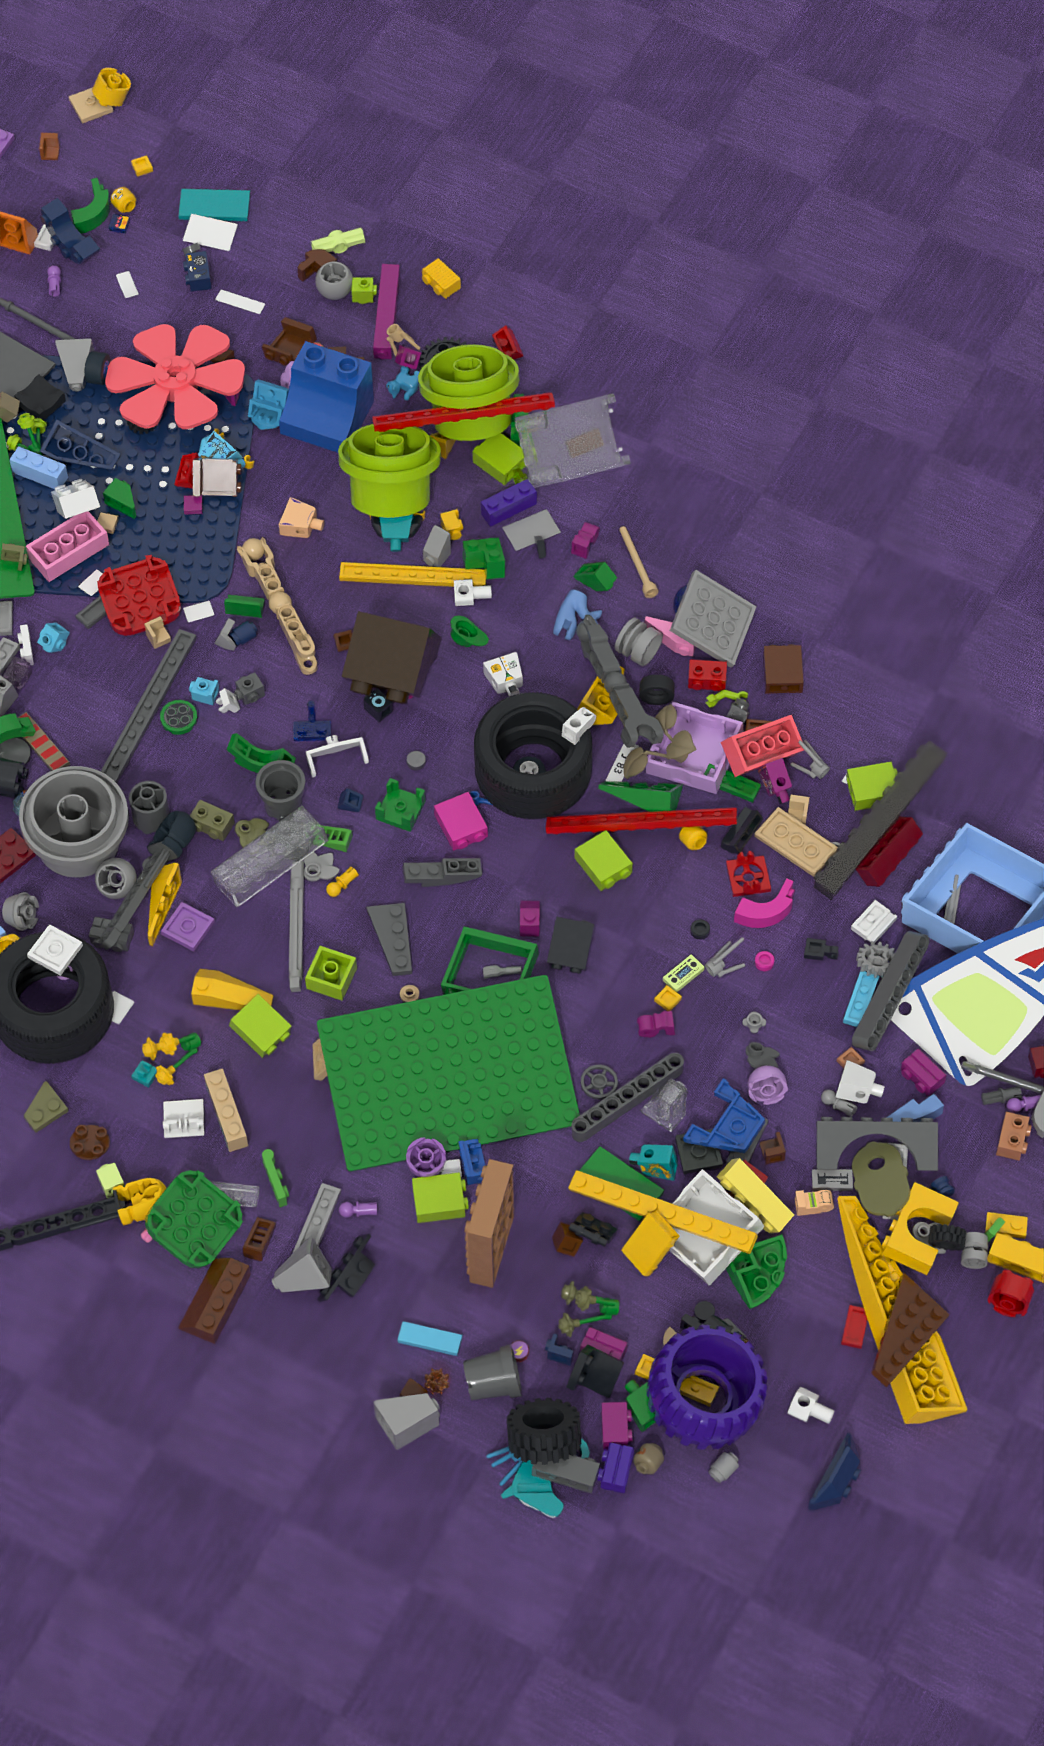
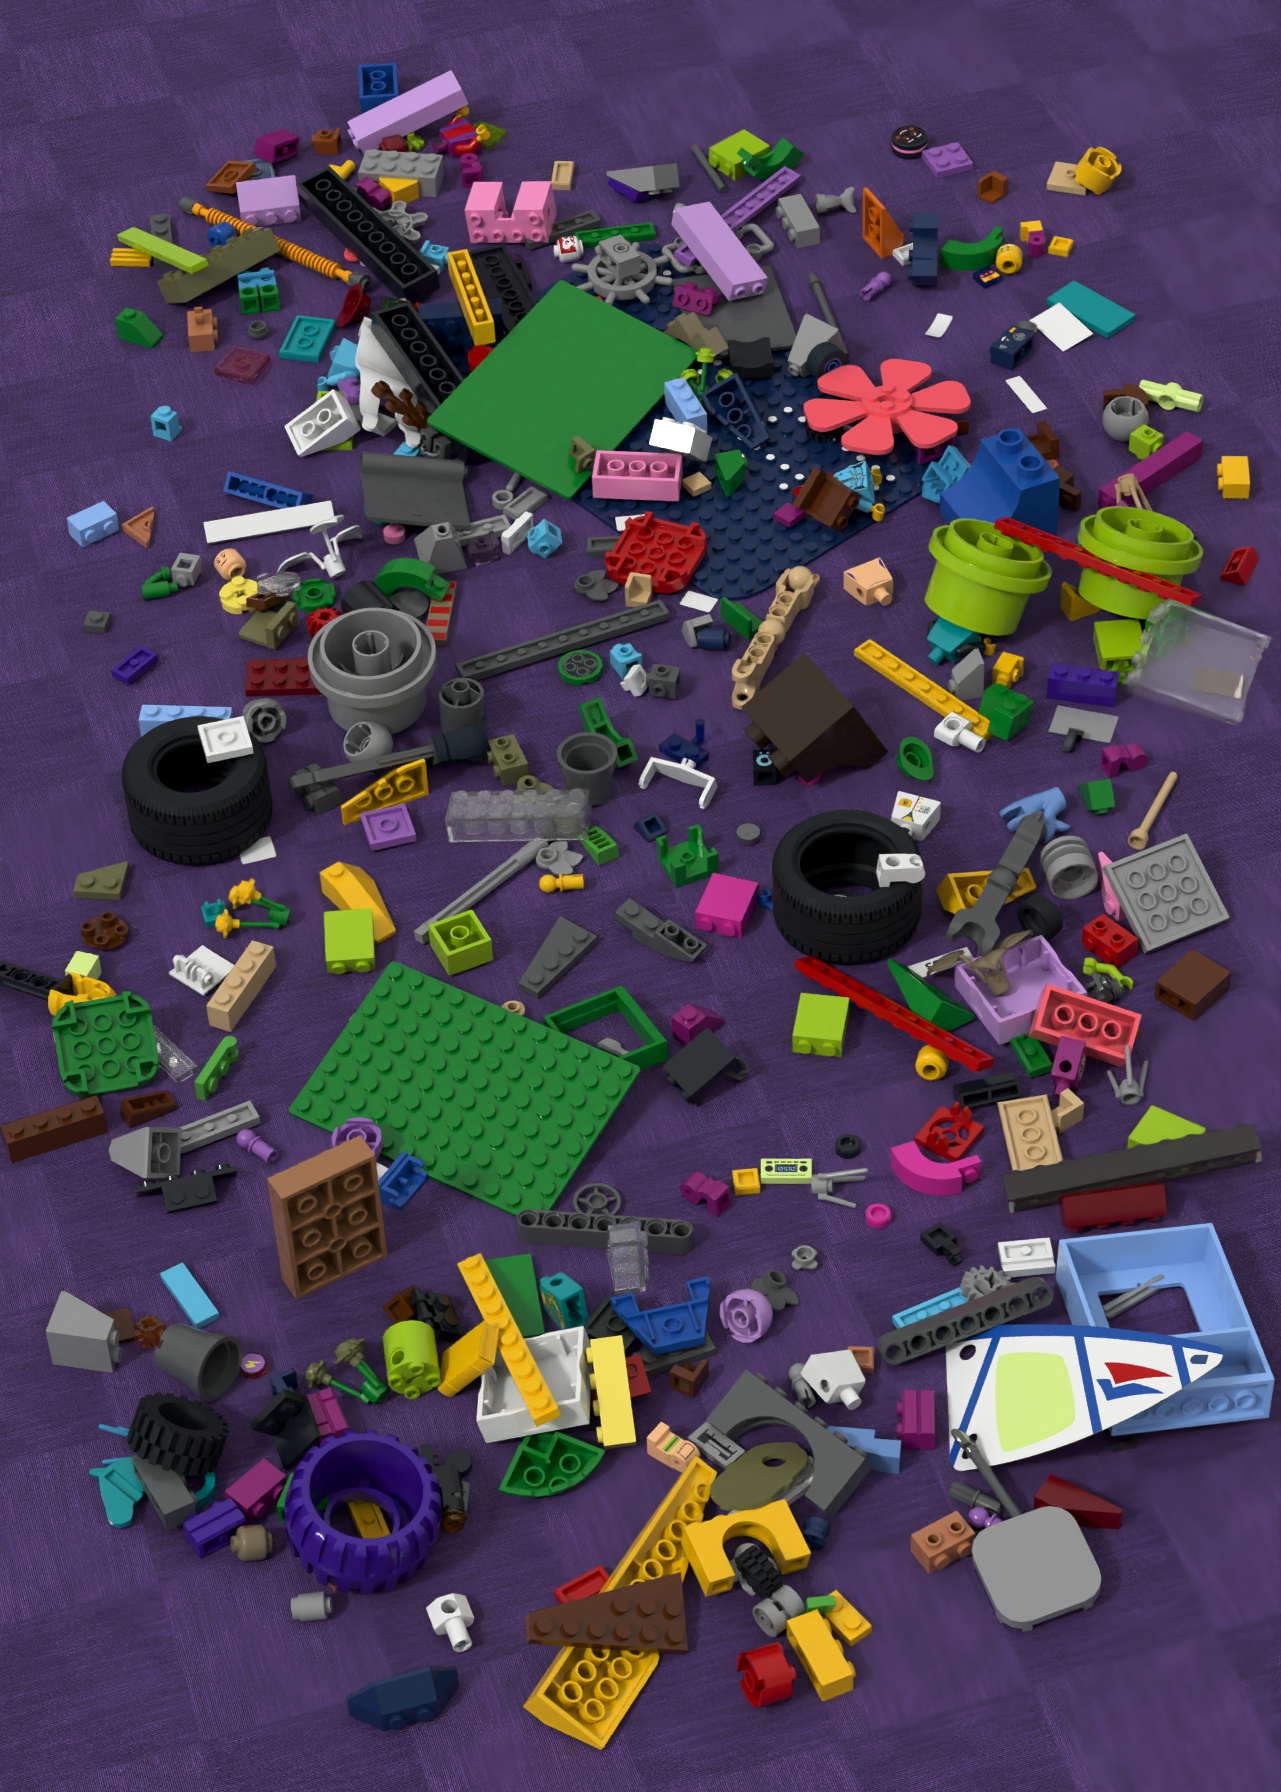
camera: 45 degrees right, 15 degrees down
none -> lime cylinder [382,1320,441,1399]
none -> dark grey plate [574,570,619,601]
none -> leg [1020,220,1046,258]

